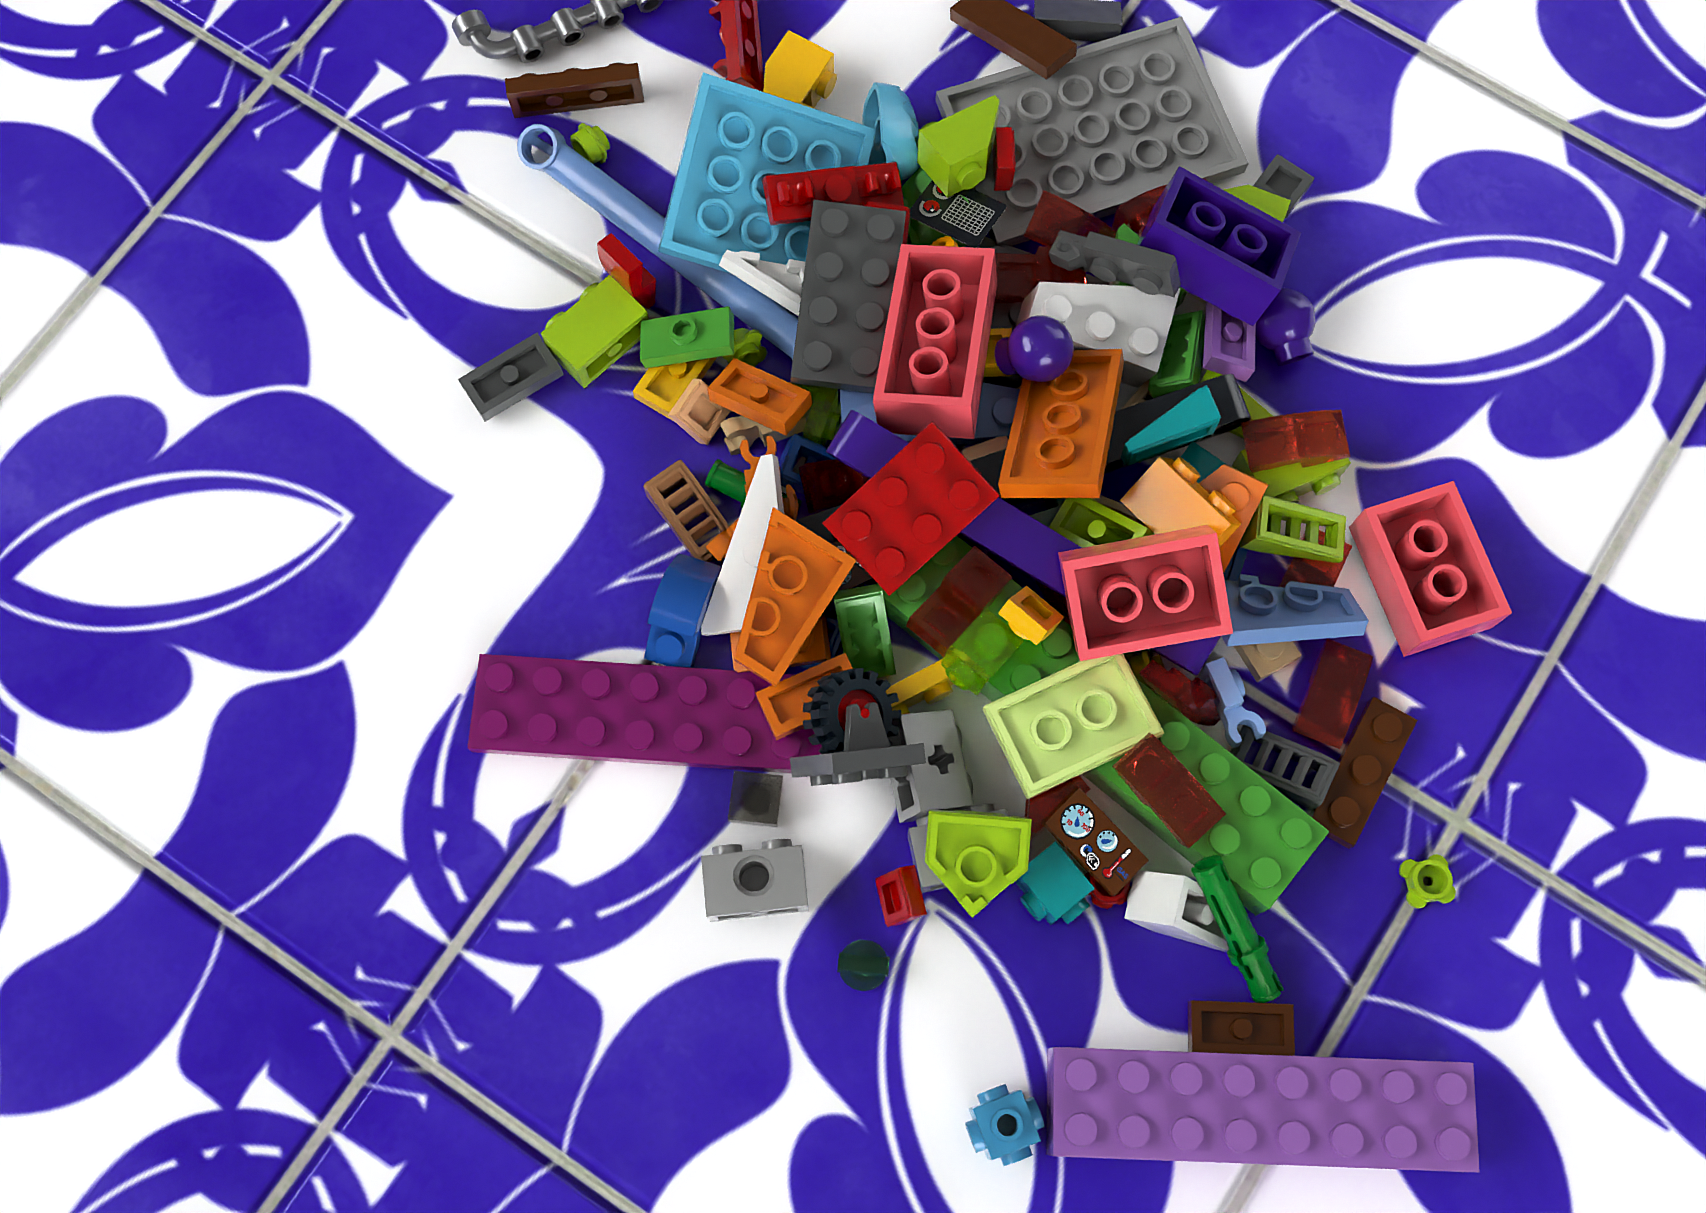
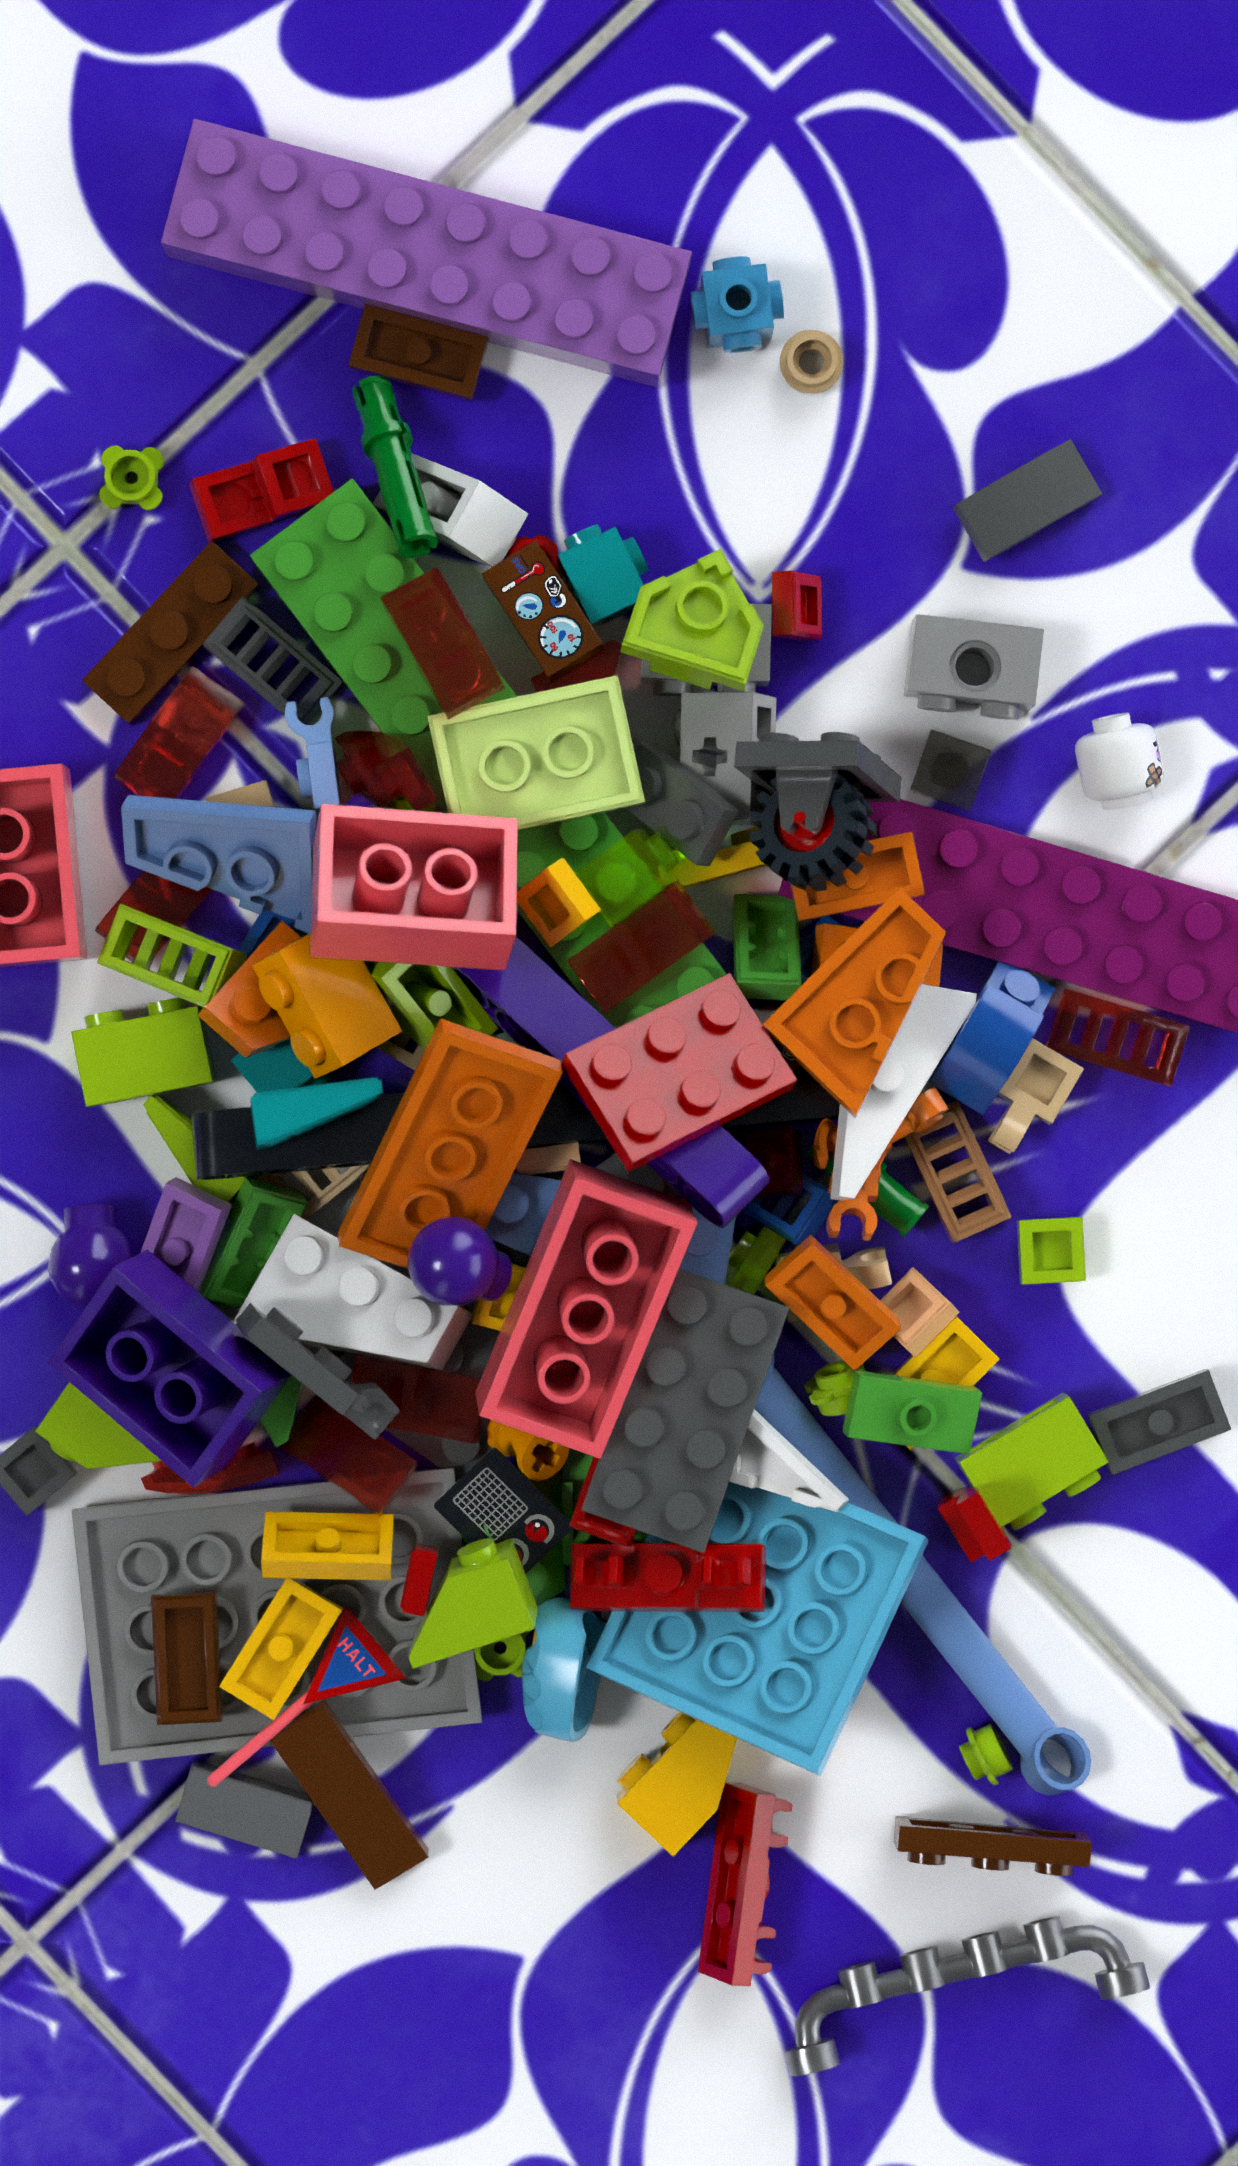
camera: 170 degrees left, 15 degrees up
plate [837,940,890,991] -> none
clear red slope [1241,410,1351,473] -> none
none -> reddish brown tile [151,1591,223,1725]
none -> red slope [189,438,334,543]
none -> piece [207,1605,407,1787]
none -> yellow plate [219,1578,343,1720]
none -> yellow plate [261,1512,394,1580]
none -> dark grey hinge [626,738,739,866]
none -> tan plate [779,330,843,395]
none -> dark grey slope [952,439,1102,562]
none -> tan plate [987,1038,1084,1154]
none -> lime plate [1017,1217,1086,1284]
none -> clear red slope [1046,988,1190,1087]
none -> white head [1075,713,1164,810]

